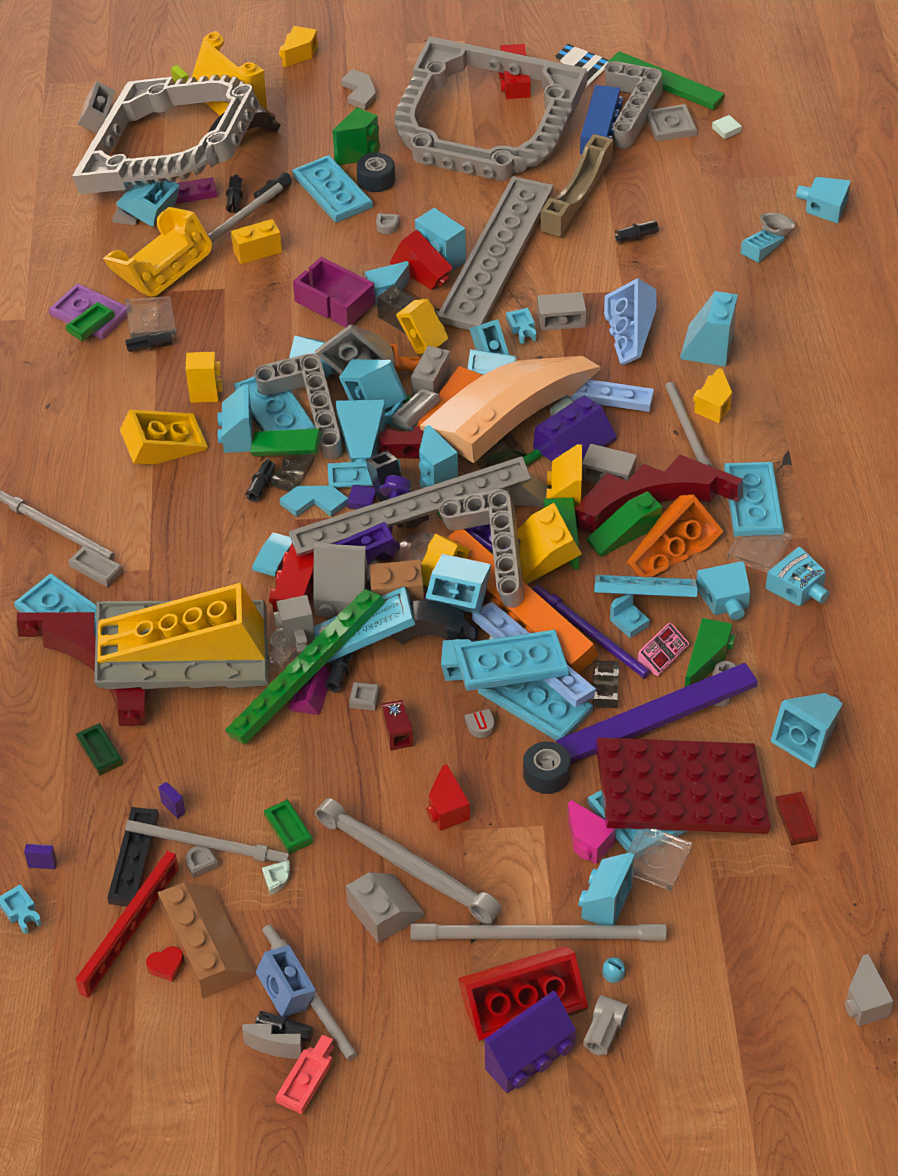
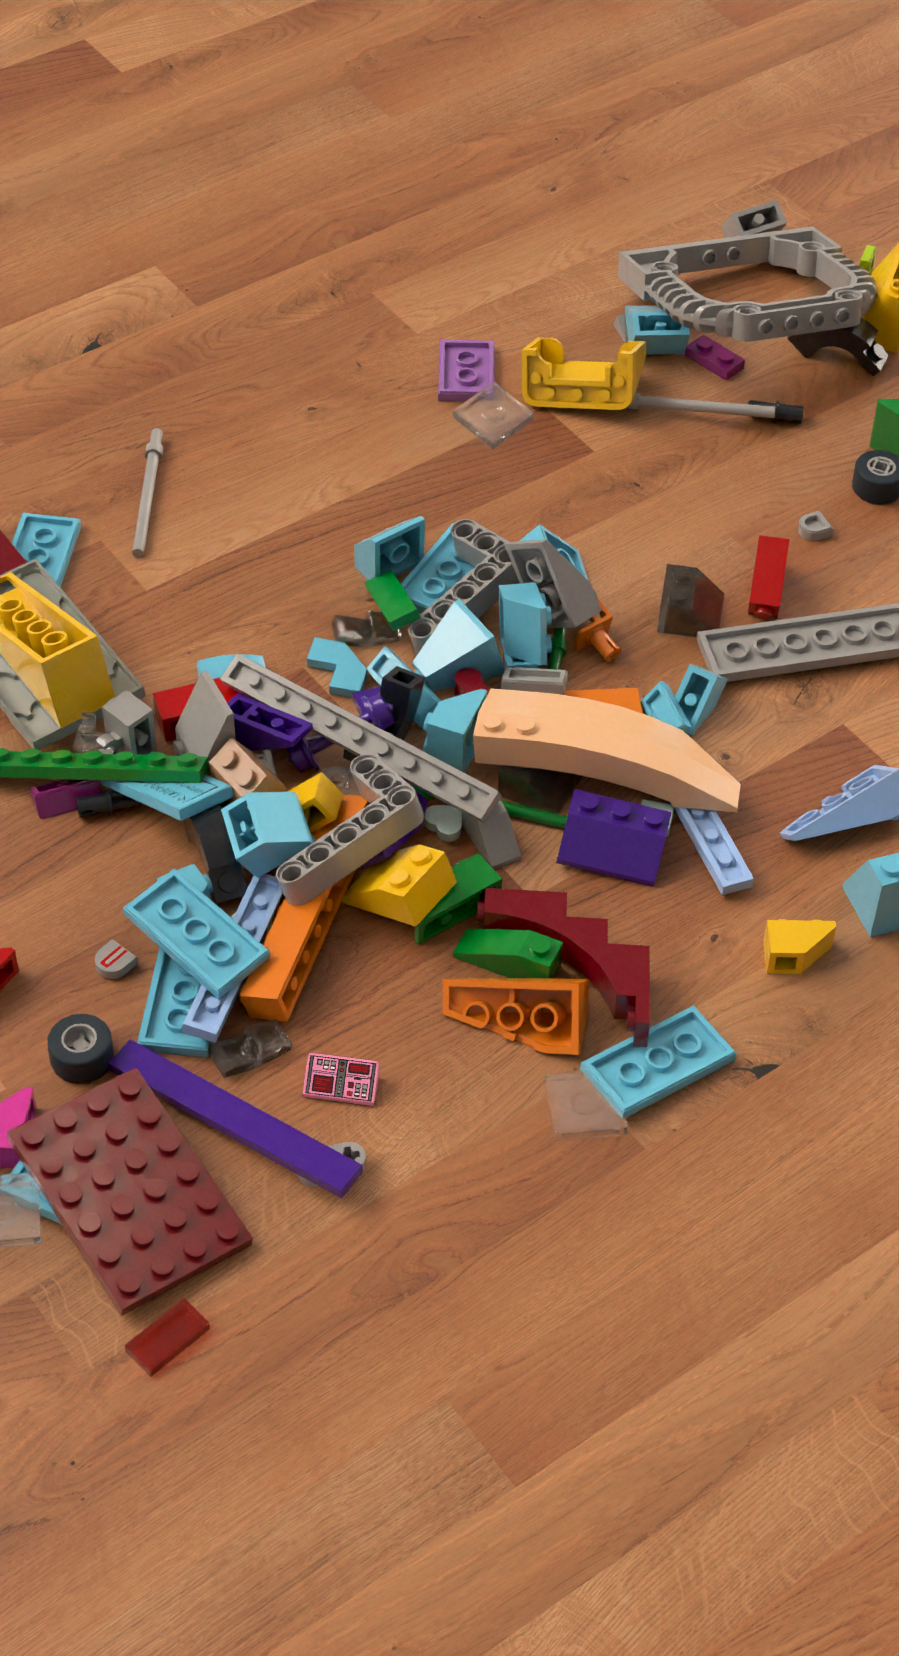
camera: 55 degrees right, 0 degrees up
green tile [65,302,115,341] -> none
light grey tile [68,545,123,587] -> none
yellow slope [120,409,208,465] -> none
black axle [125,330,172,352] -> none
yellow brick [186,352,223,403] -> none
black axle [226,174,243,213] -> none
yellow brick [231,219,282,264] -> none
black axle [245,459,276,502] -> none
medium azure tile [292,155,373,223] -> none
magenta piece [293,257,376,327] -> none
light grey tile [349,682,380,711] -> none
medium azure slope [365,261,409,306] -> none
dark red leg [381,700,414,751] -> none
yellow brick [396,299,449,354] -> none
light grey brick [411,346,450,396] -> none
medium azure brick [415,208,466,272] -> none
medium azure plate [506,308,536,344] -> none
dark purple bar [533,585,650,679] -> none
light grey brick [537,292,586,331] -> none
yellow slope [546,444,582,508] -> none
light grey brick [582,444,637,484] -> none
medium azure tile [594,575,698,597] -> none
medium azure bracket [610,594,650,638] -> none
light grey bar [665,382,713,467] -> none
green slope [685,618,736,687] -> none
medium azure torso [696,561,750,620] -> none
medium azure torso [766,547,830,606] -> none
medium azure slope [770,693,843,768] -> none

